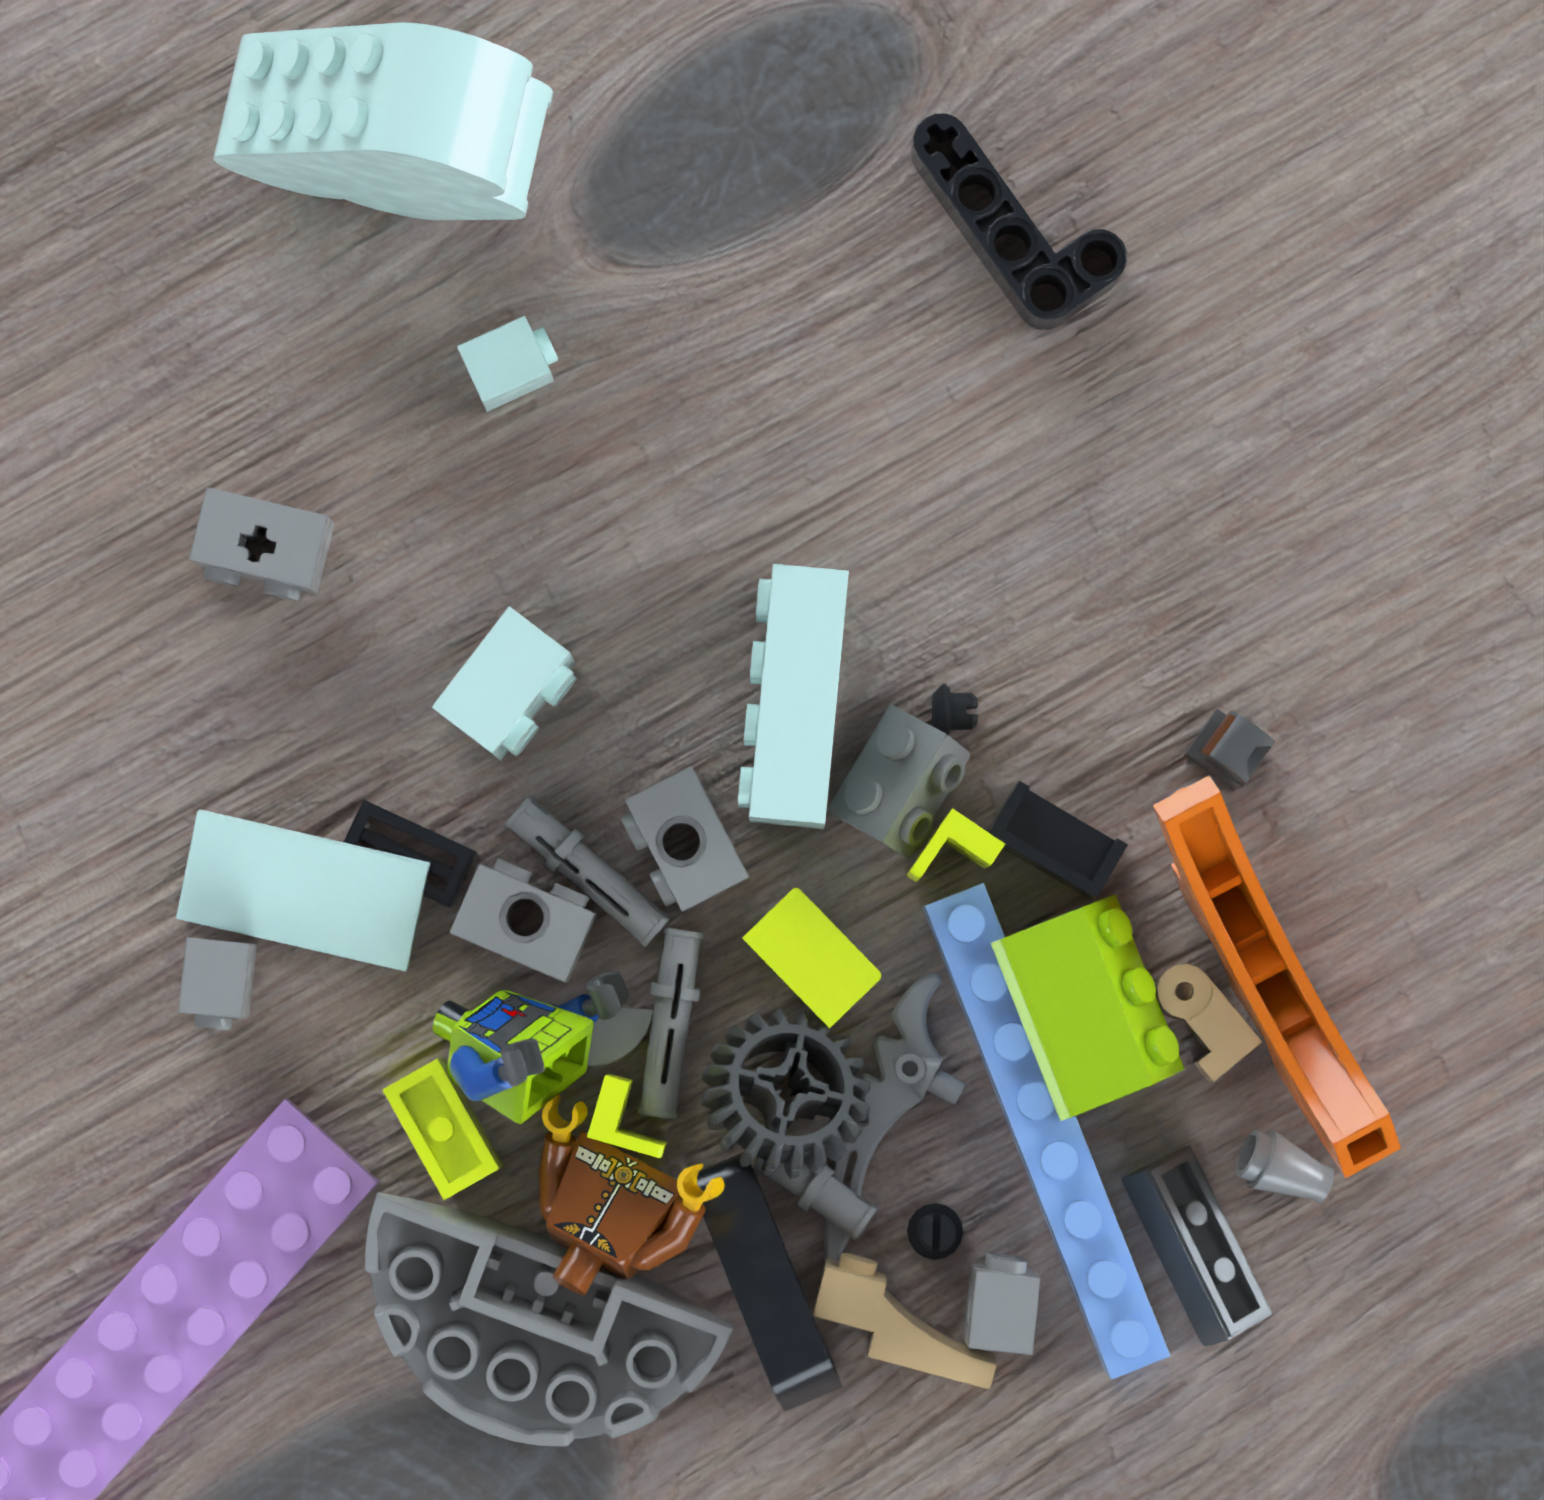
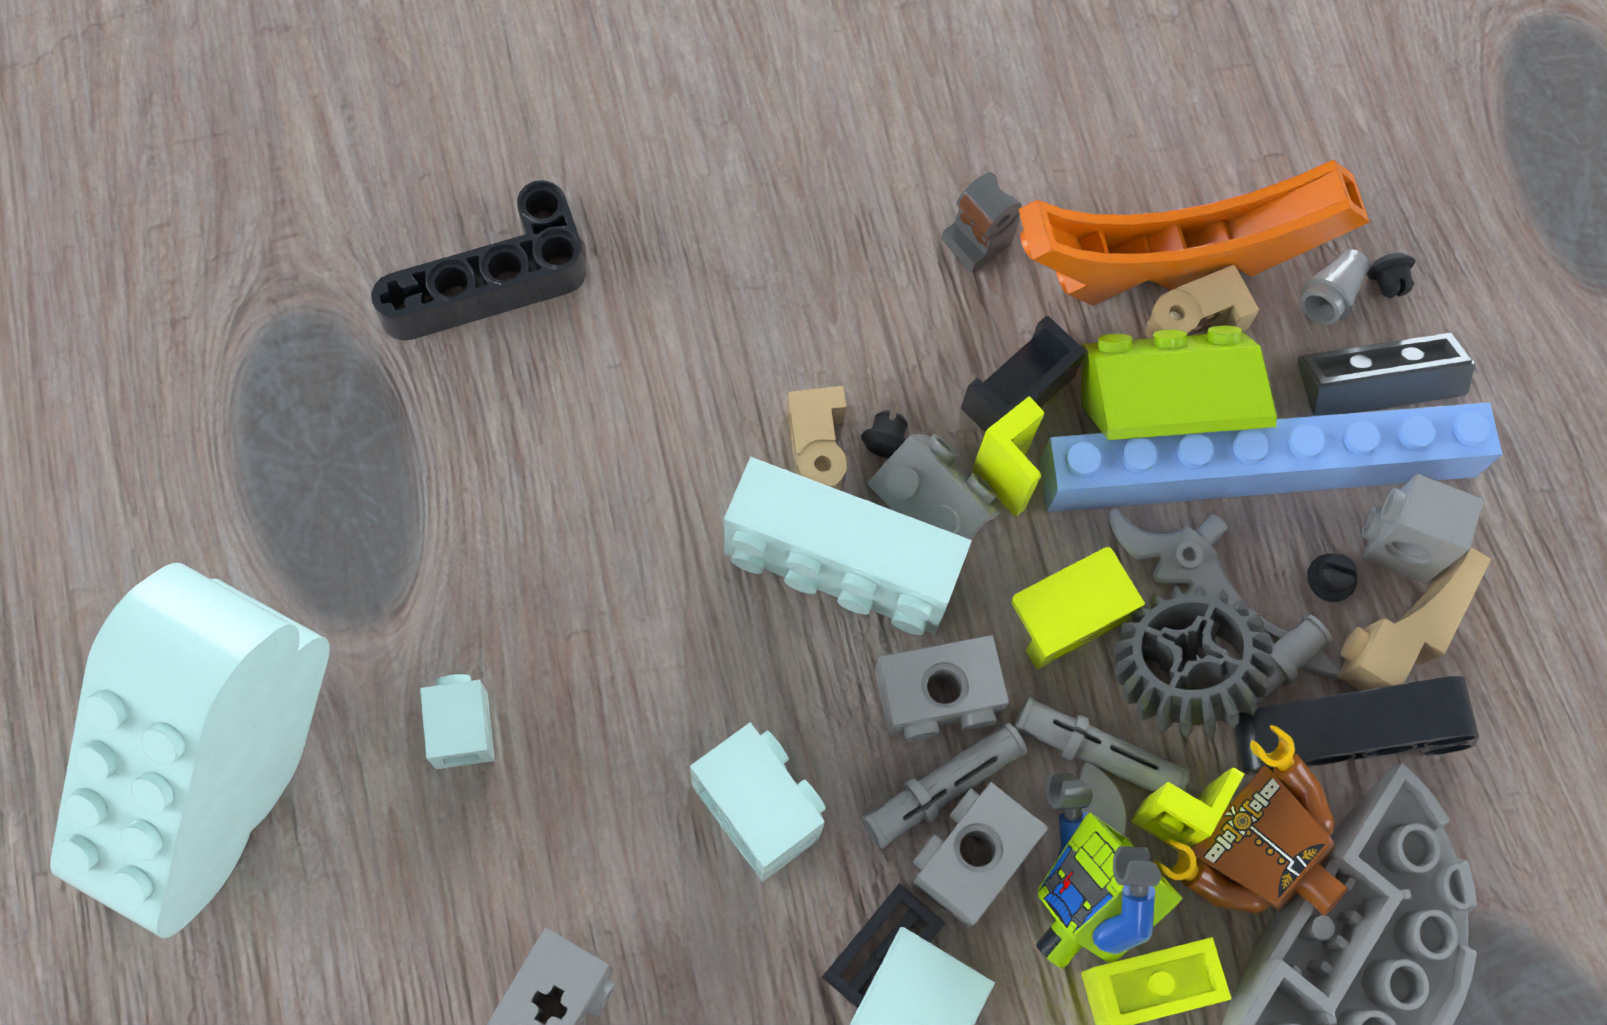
camera: 80 degrees left, 15 degrees down
none -> tan leg [786,386,847,490]
none -> black piece [1367,252,1416,298]

